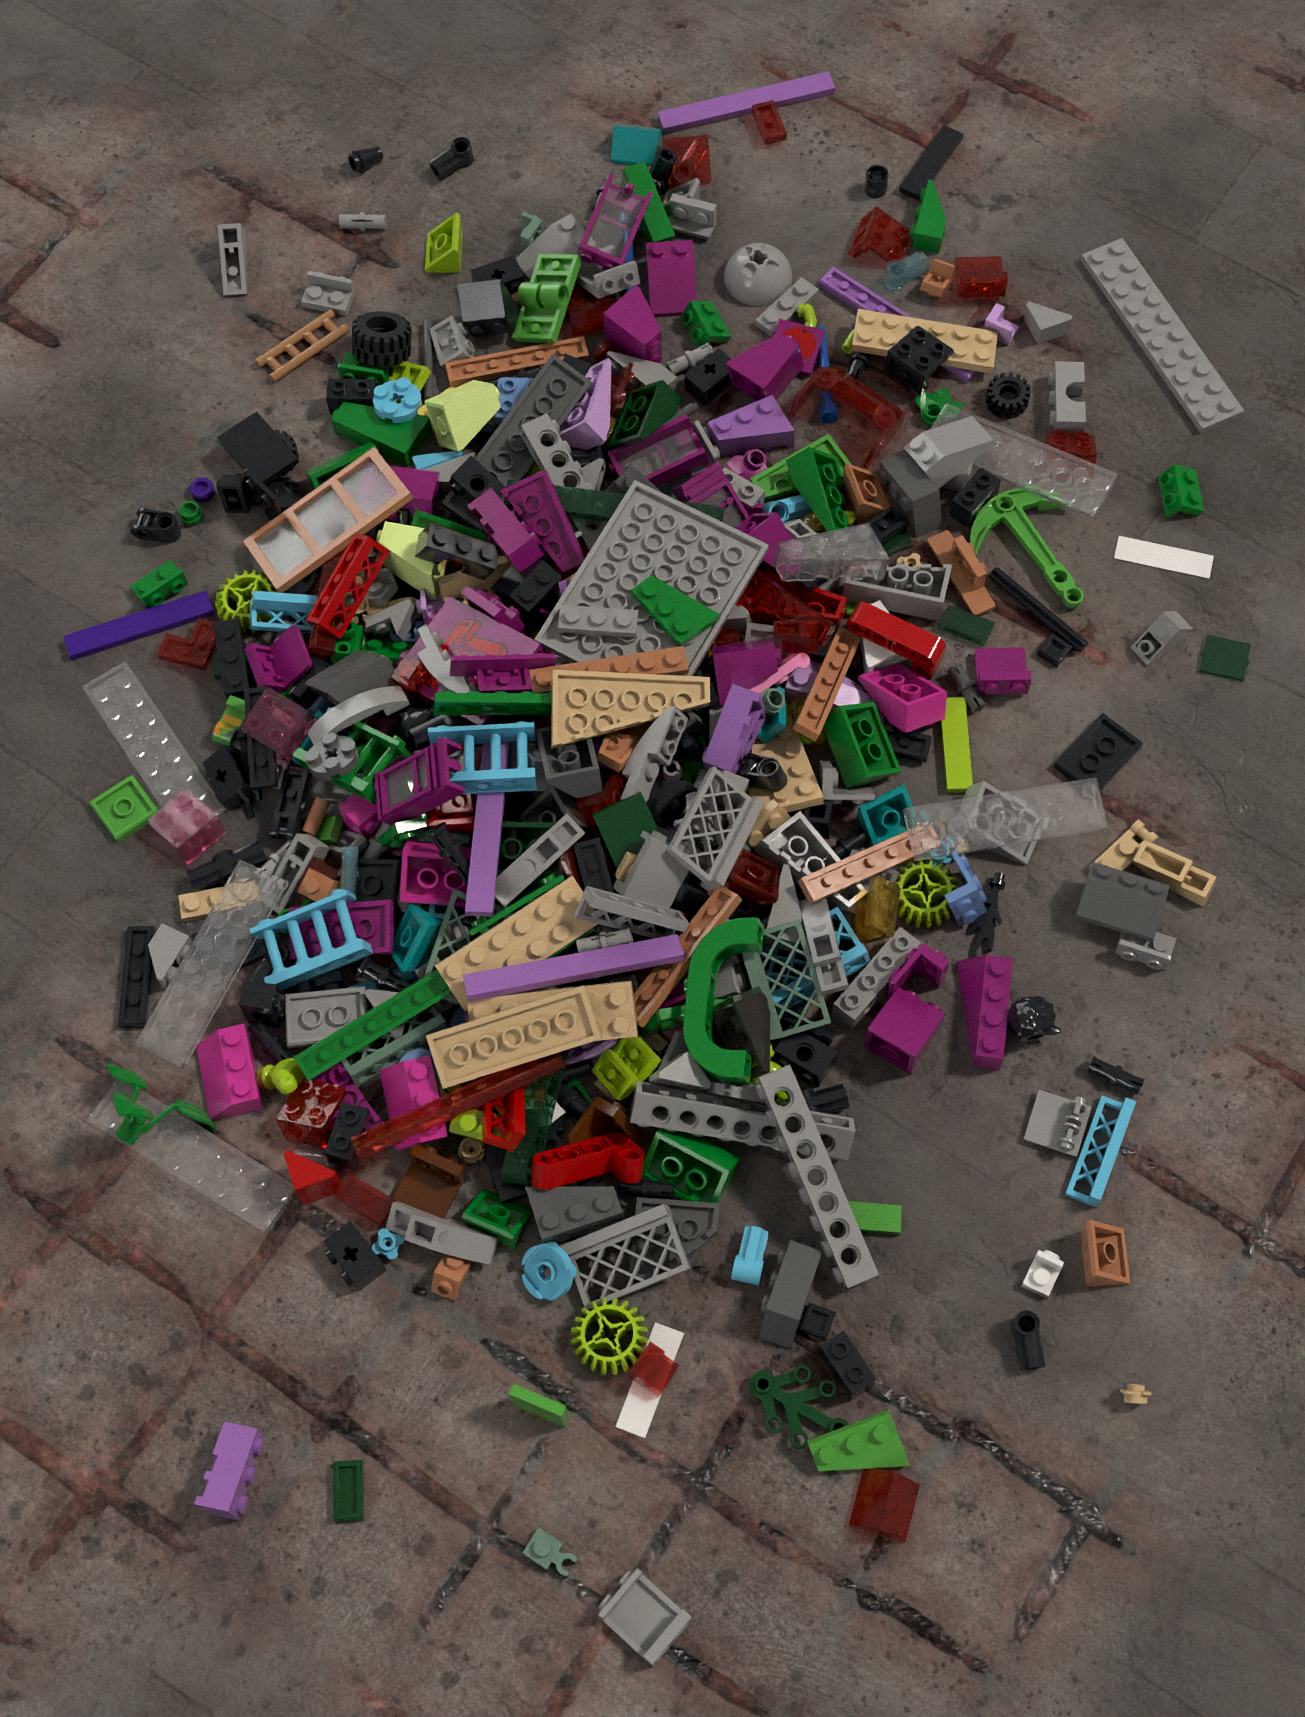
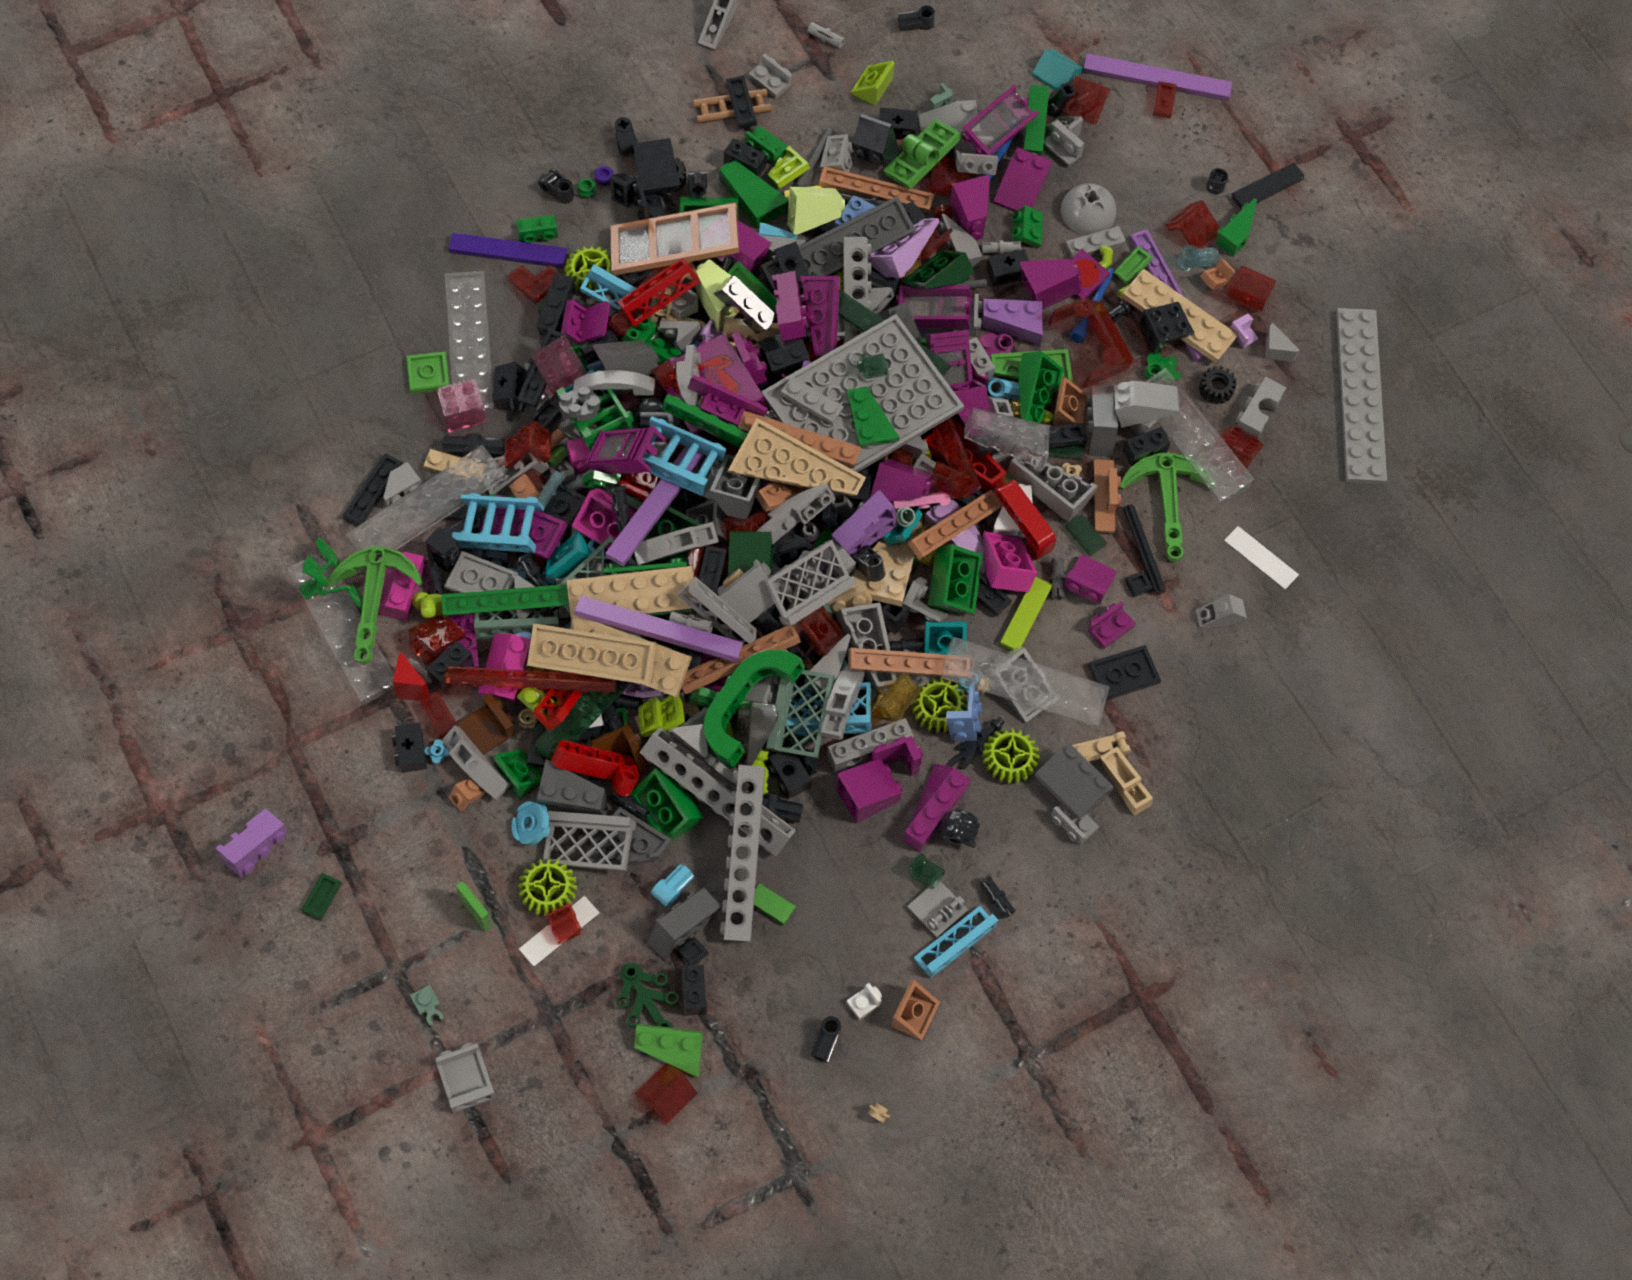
camera: 20 degrees right, 0 degrees up
bright green leg [212,695,246,748] -> none
black tyre [352,311,411,367] -> none
medium azure plate [373,378,422,423] -> none
green bracket [1158,464,1204,518] -> none
clear green piece [1199,635,1251,682] -> none
none -> bright green piece [328,546,422,664]
none -> clear red bracket [505,420,552,469]
none -> black piece [615,117,638,156]
none -> black piece [688,171,707,198]
none -> black tile [726,75,757,129]
none -> clear green bracket [857,353,888,379]
none -> clear green bracket [909,852,945,889]
none -> lime gear [982,728,1040,784]
none -> magenta bracket [1088,601,1136,649]
none -> bright green tile [1113,246,1153,285]

